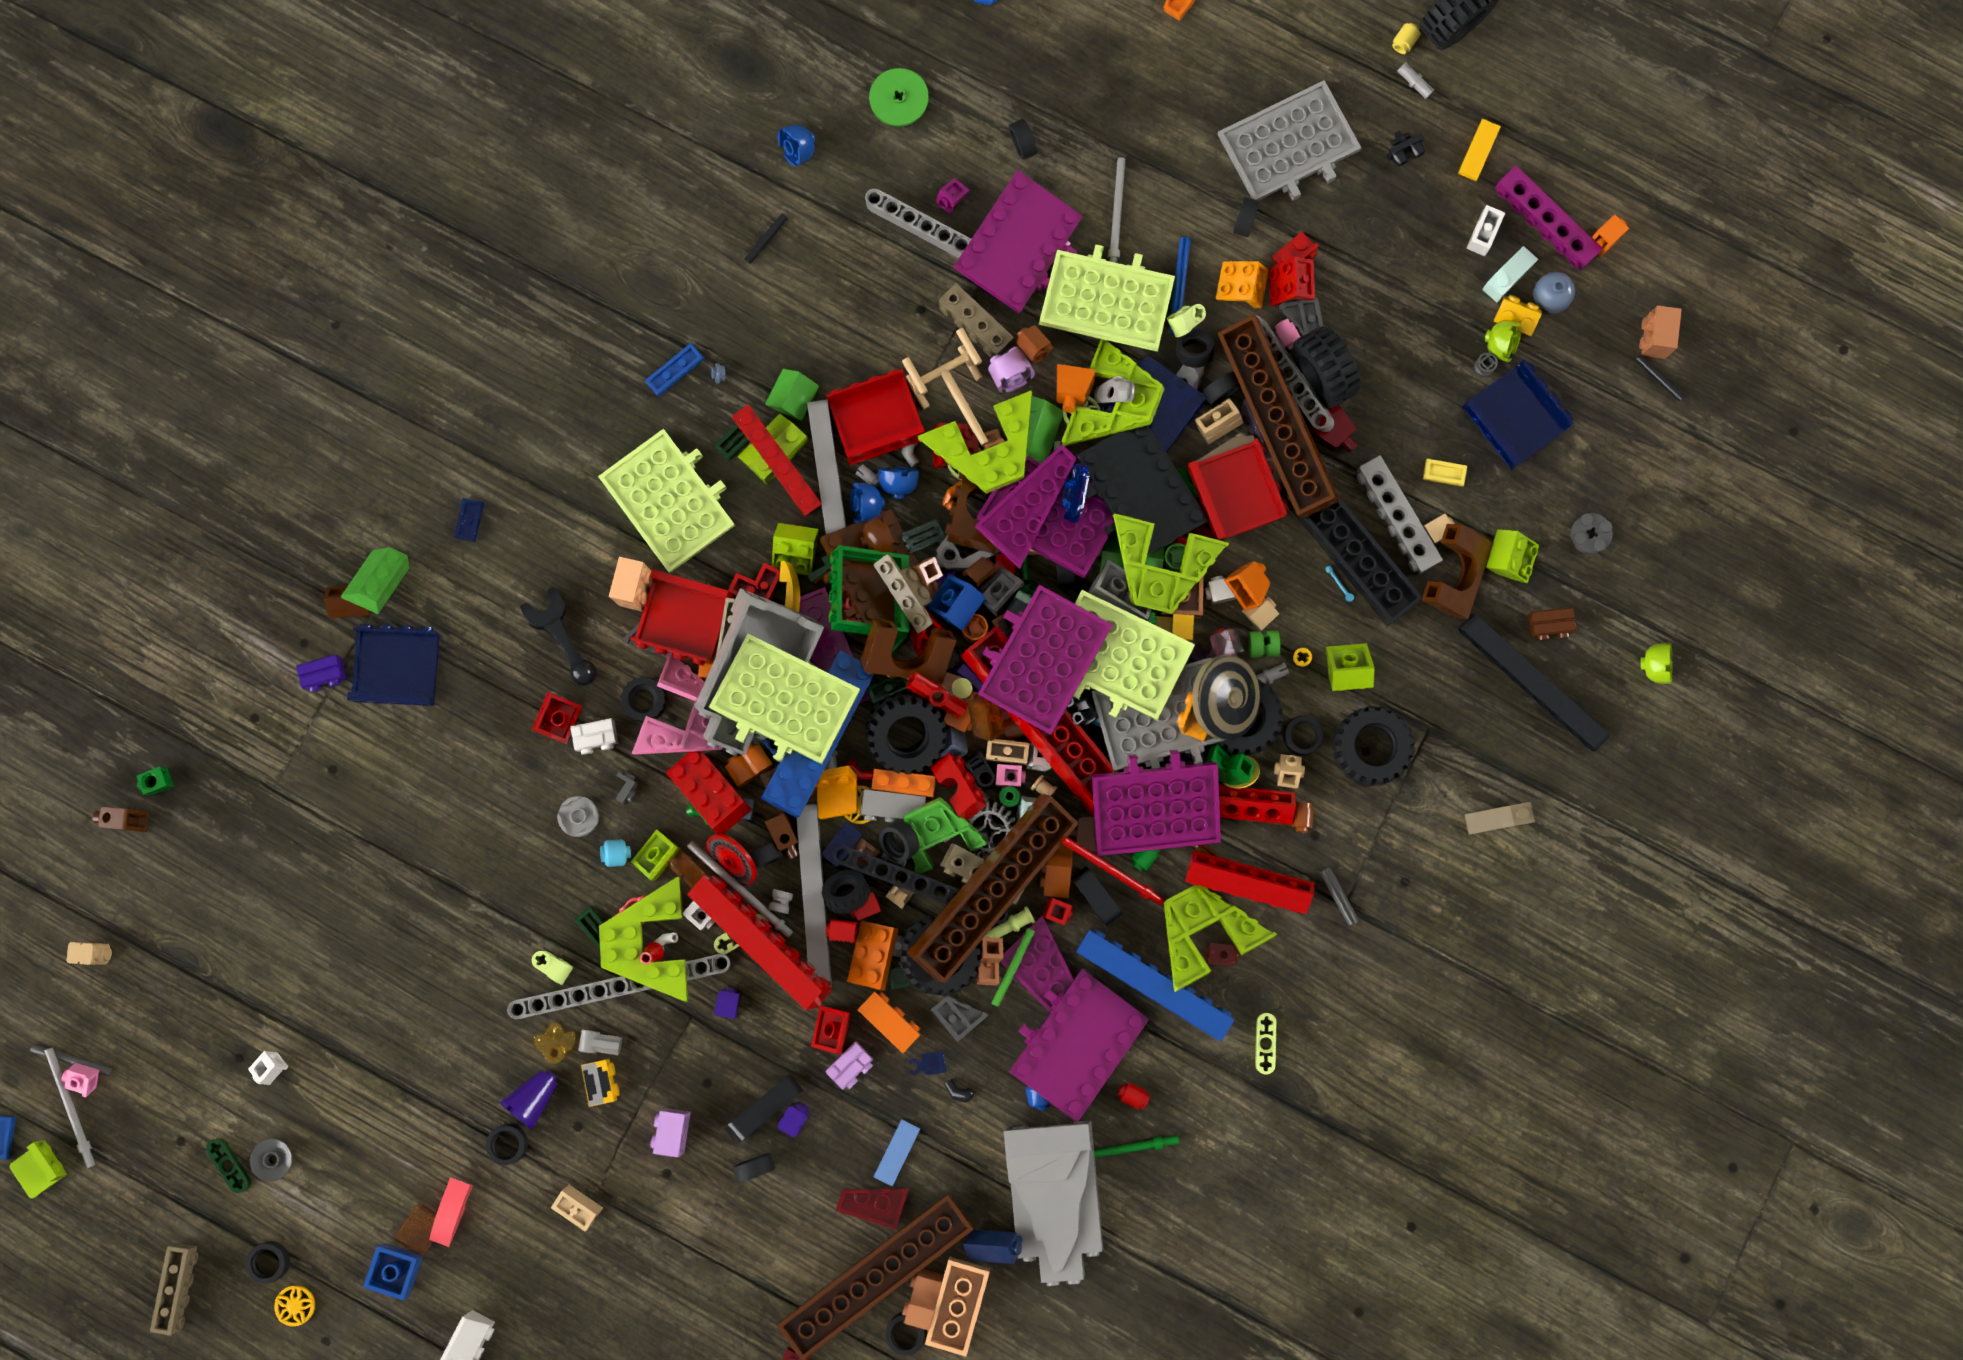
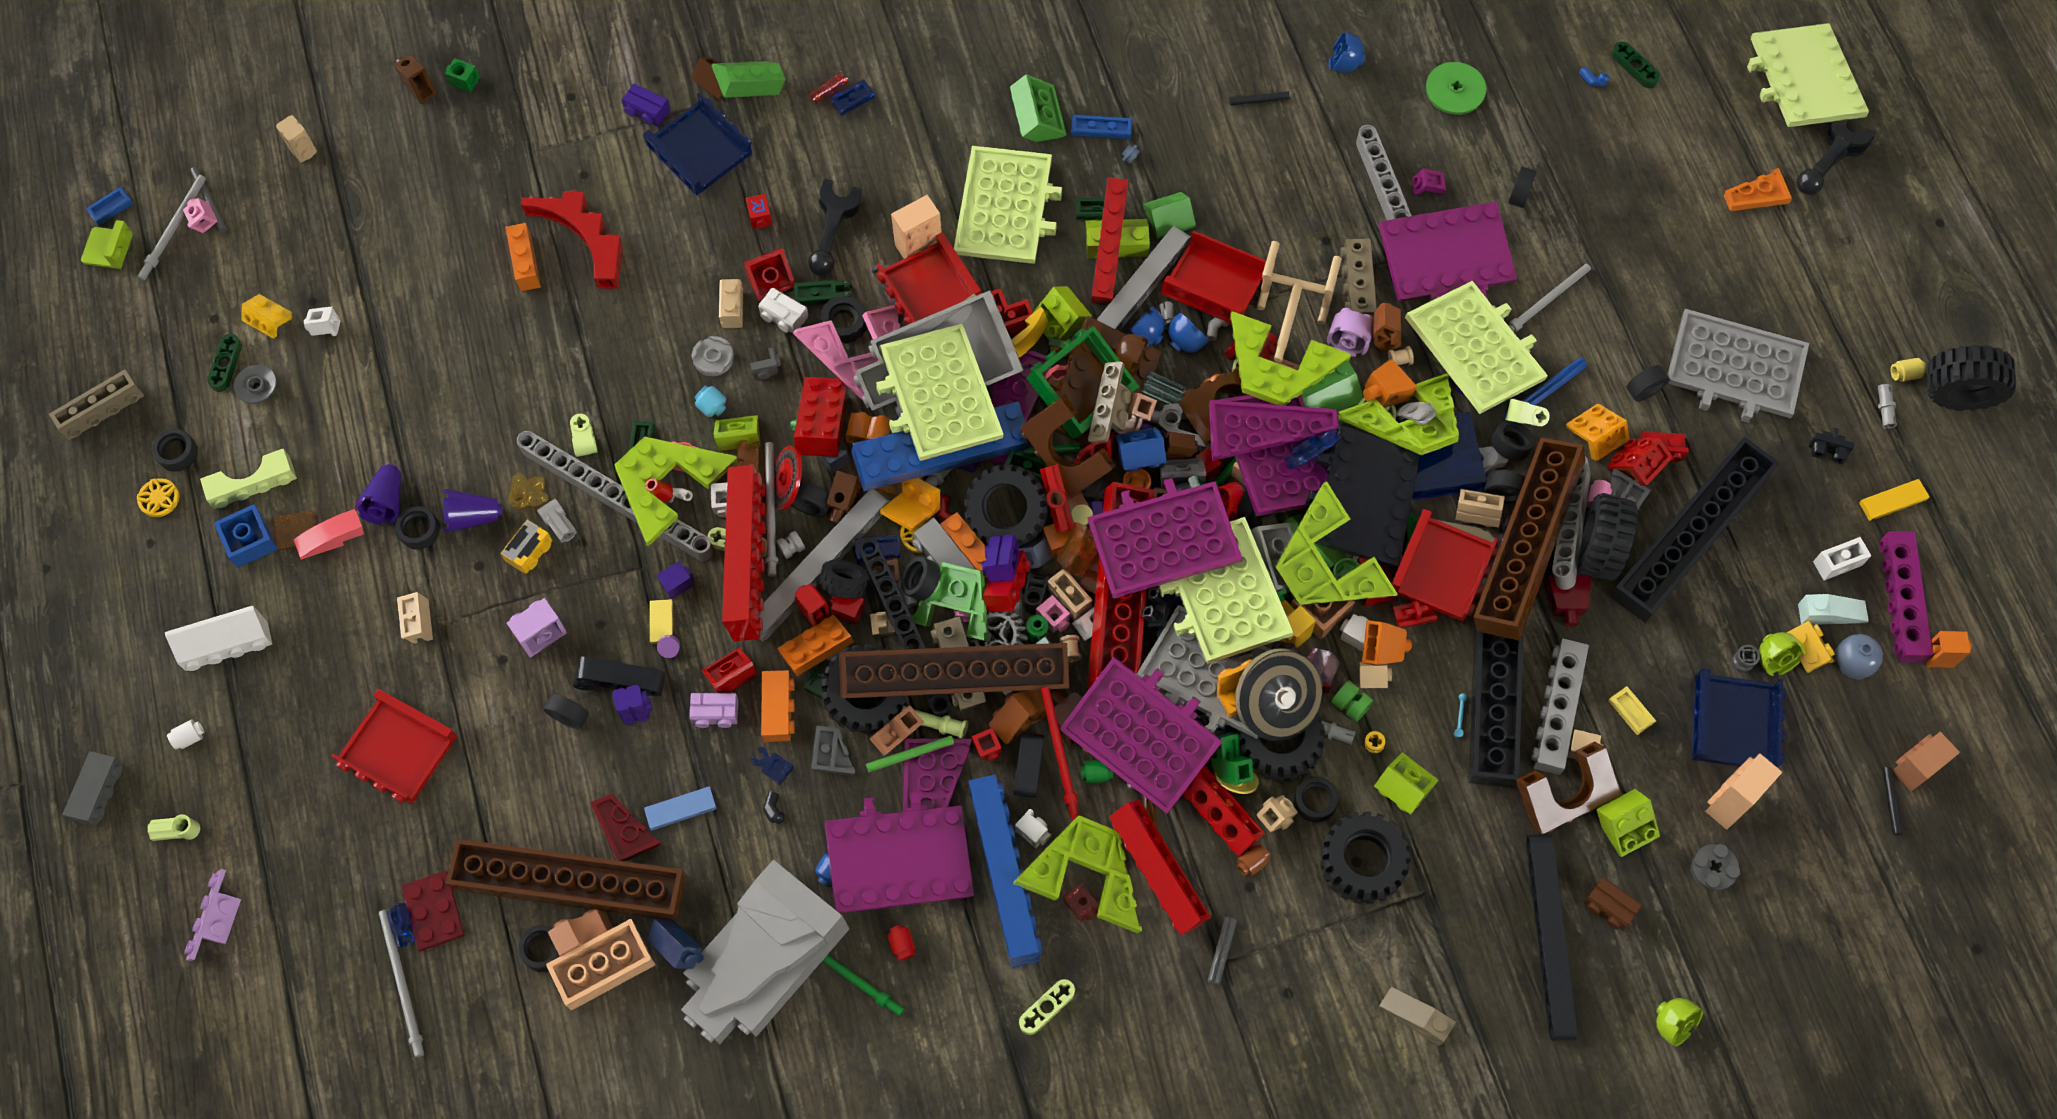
camera: 40 degrees right, 15 degrees down
none -> yellowish green arch [200,448,297,509]
none -> yellow bracket [241,294,292,338]
none -> red panel [331,689,458,804]
none -> dark purple cone [354,464,401,525]
none -> orange brick [506,223,541,292]
none -> red arch [521,190,623,289]
none -> light yellow tile [650,599,673,645]
none -> medium lavender tile [657,635,680,658]
none -> tan brick [719,279,743,328]
none -> red brick [746,194,773,229]
none -> dark green hinge [794,280,853,305]
none -> clear red pin [808,72,848,104]
none -> dark purple brick [982,534,1019,583]
none -> bright green slope [1010,74,1067,142]
none -> white brick [1015,809,1051,848]
none -> red piece [1218,482,1243,522]
none -> tan bush [1388,346,1414,365]
none -> red hips [1392,600,1438,628]
none -> black brick [1610,437,1780,623]
none -> light nougat brick [1705,754,1782,830]

